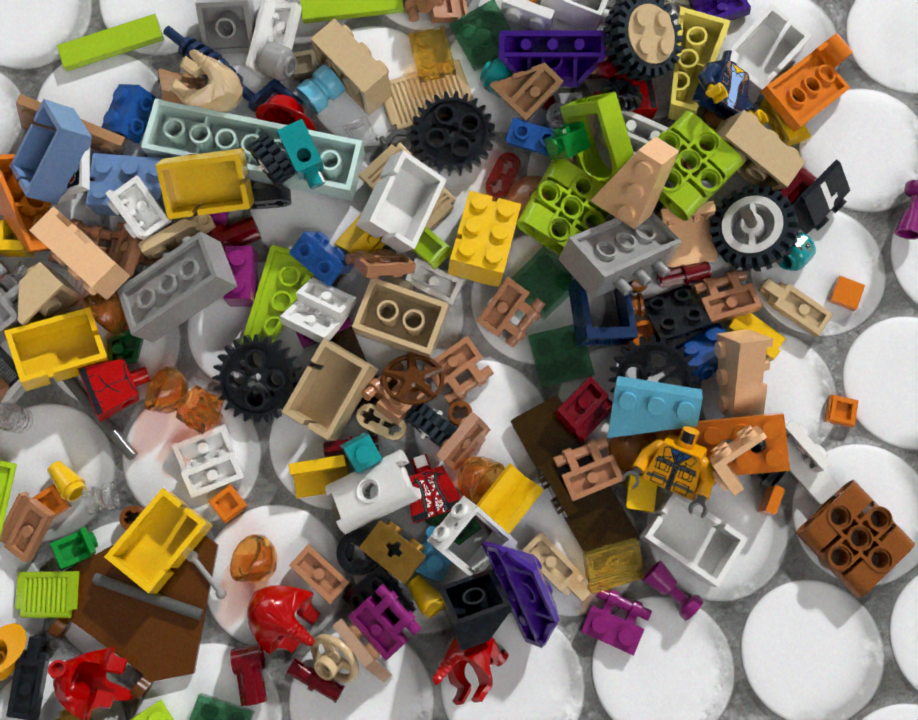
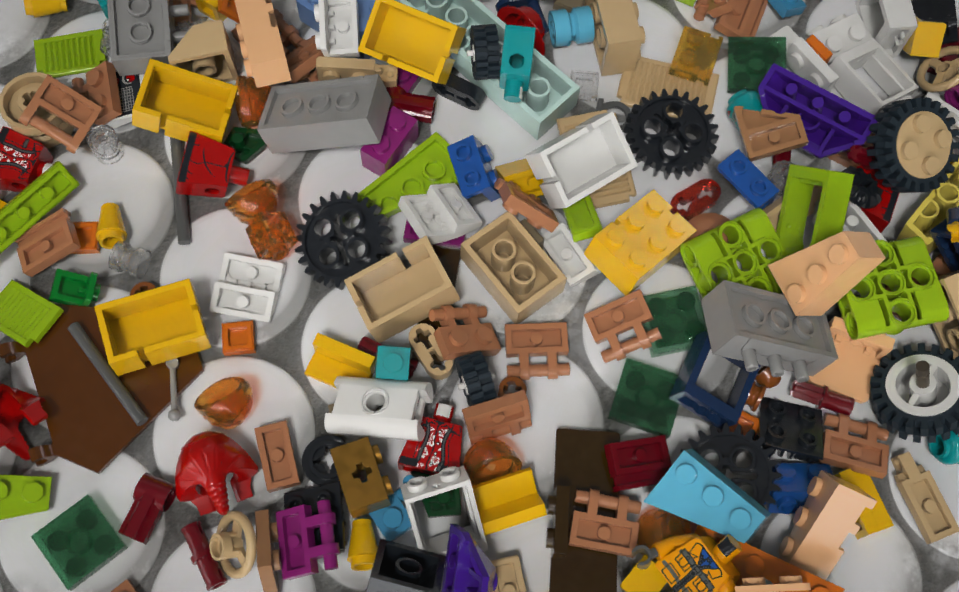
camera: 30 degrees right, 10 degrees down
reddish brown wheel [382,352,445,405] -> none
green brick [544,121,591,160] -> none

